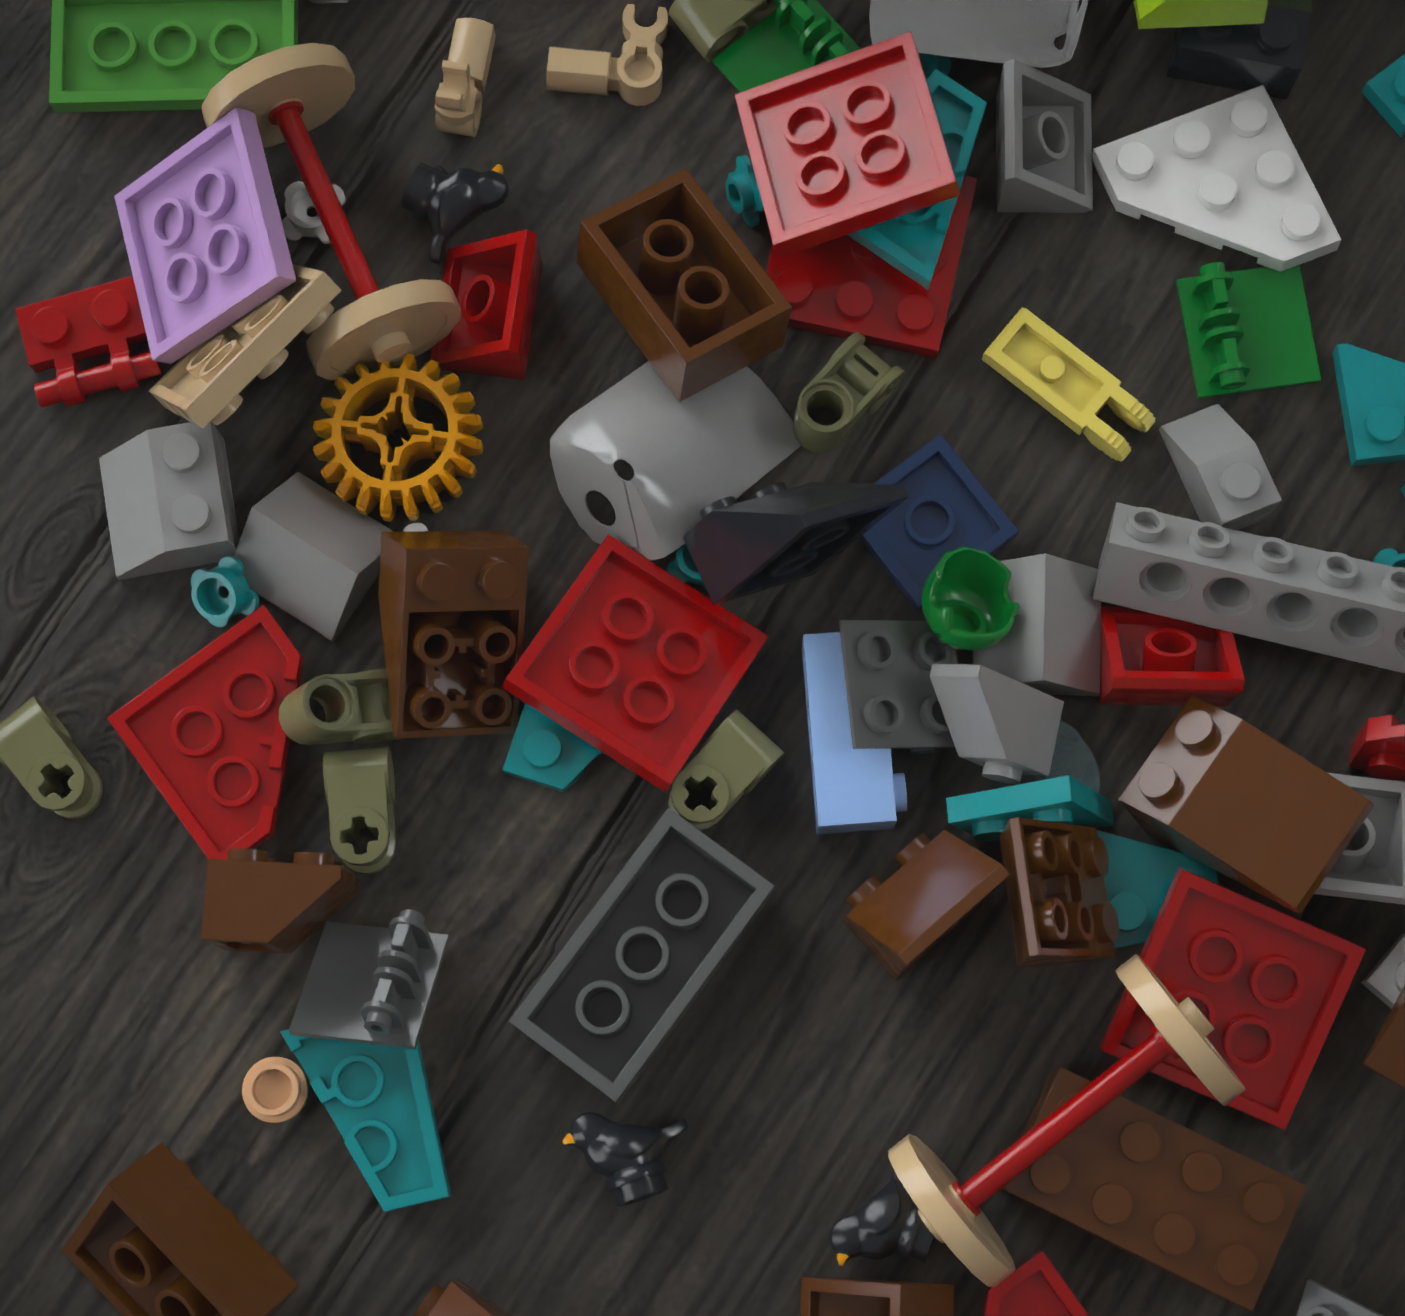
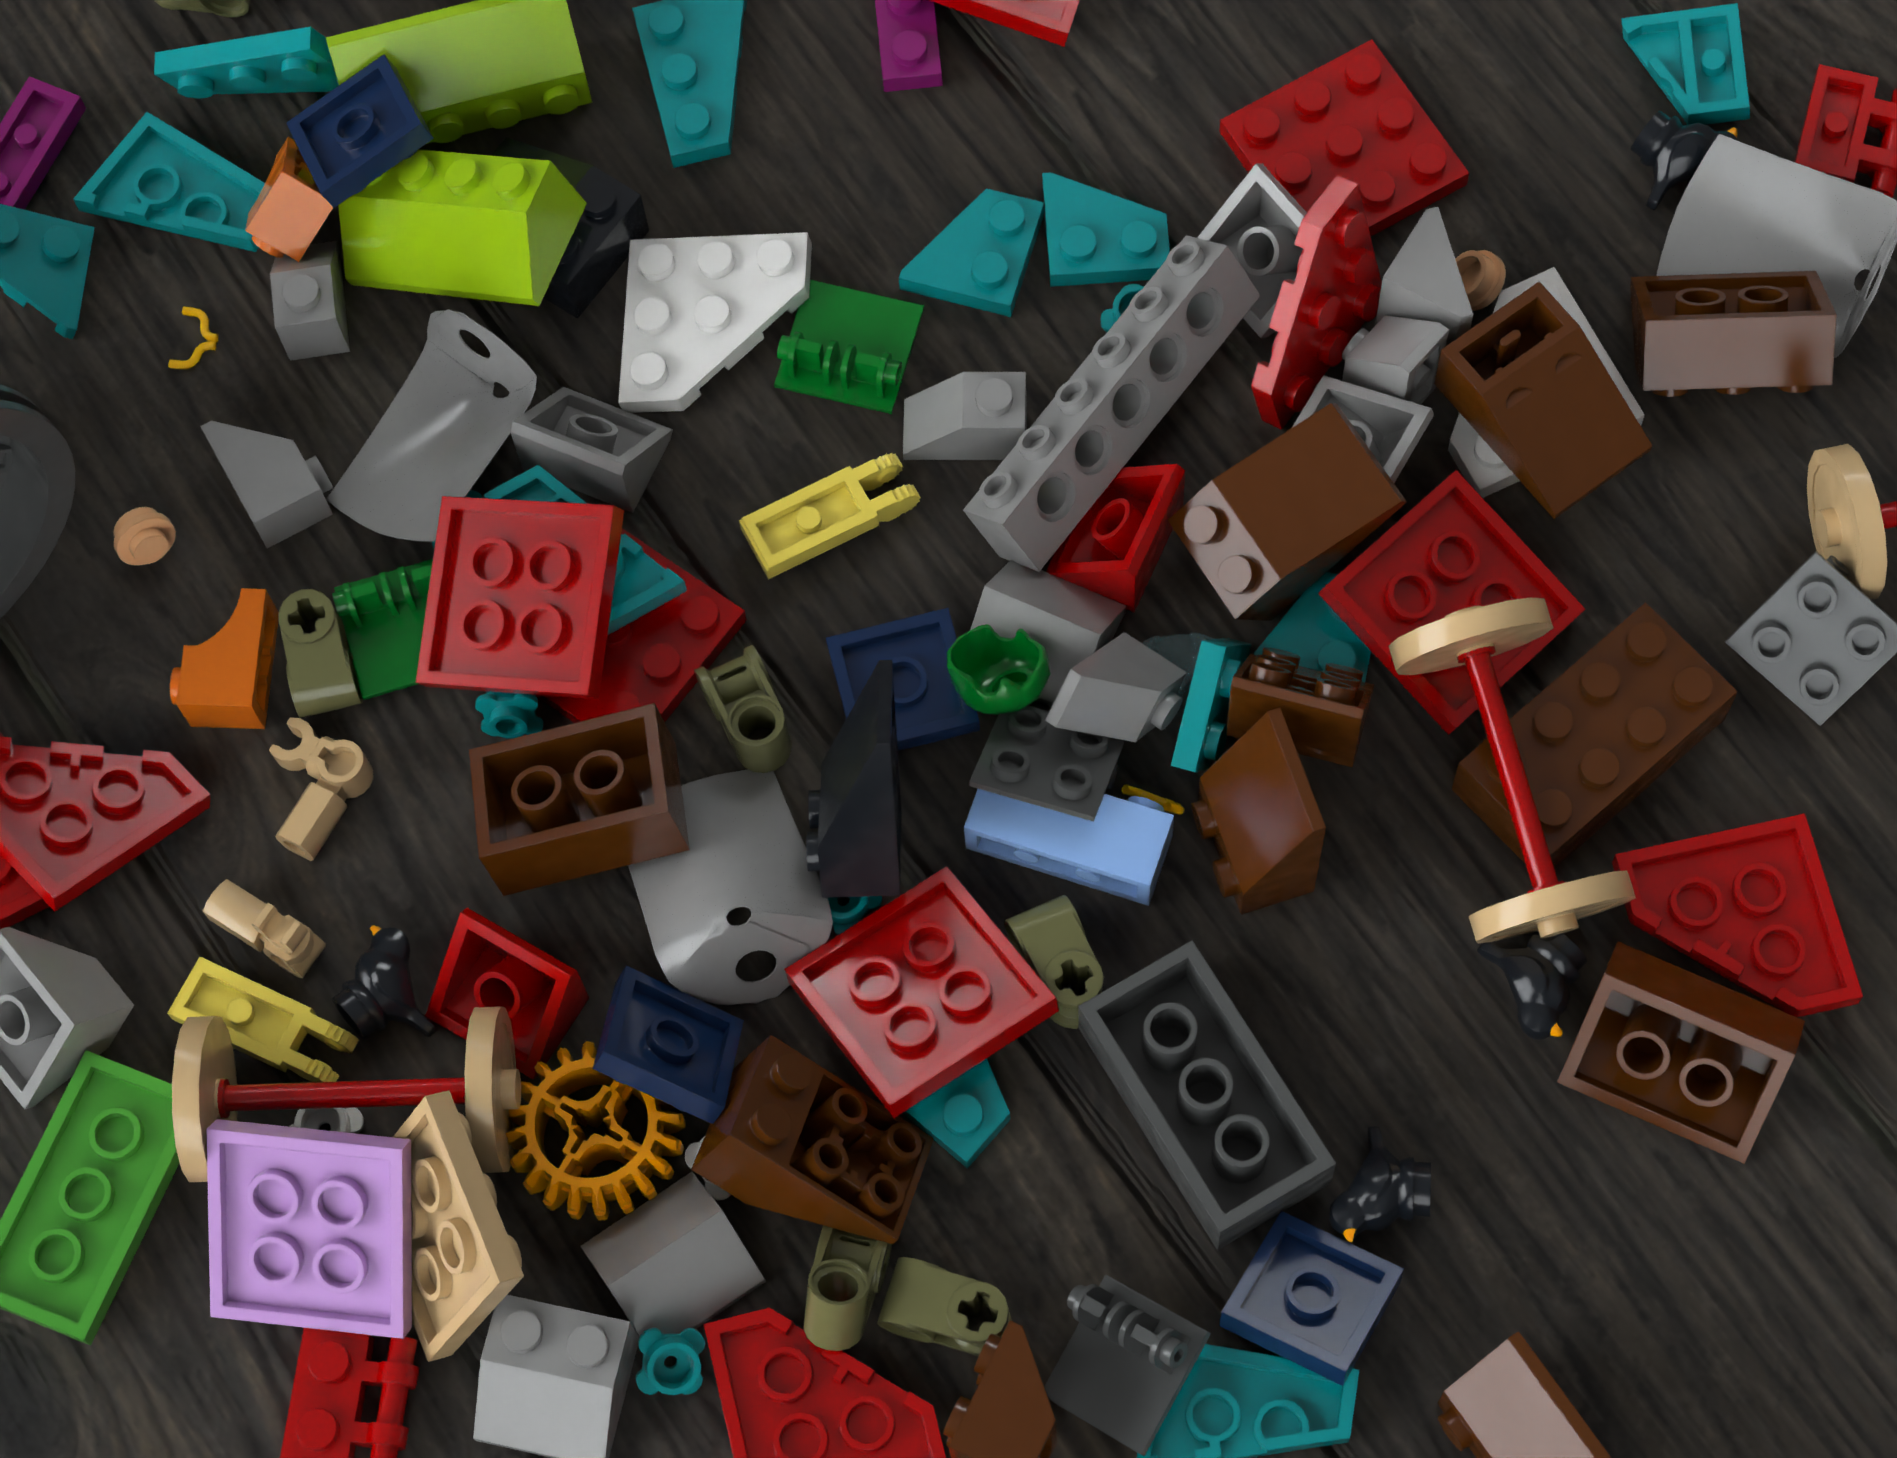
camera: 65 degrees left, 10 degrees down
none -> light yellow hinge [167,957,359,1082]
none -> dark blue plate [592,966,744,1124]
none -> yellow piece [1122,785,1185,815]
none -> dark blue plate [1219,1211,1404,1386]

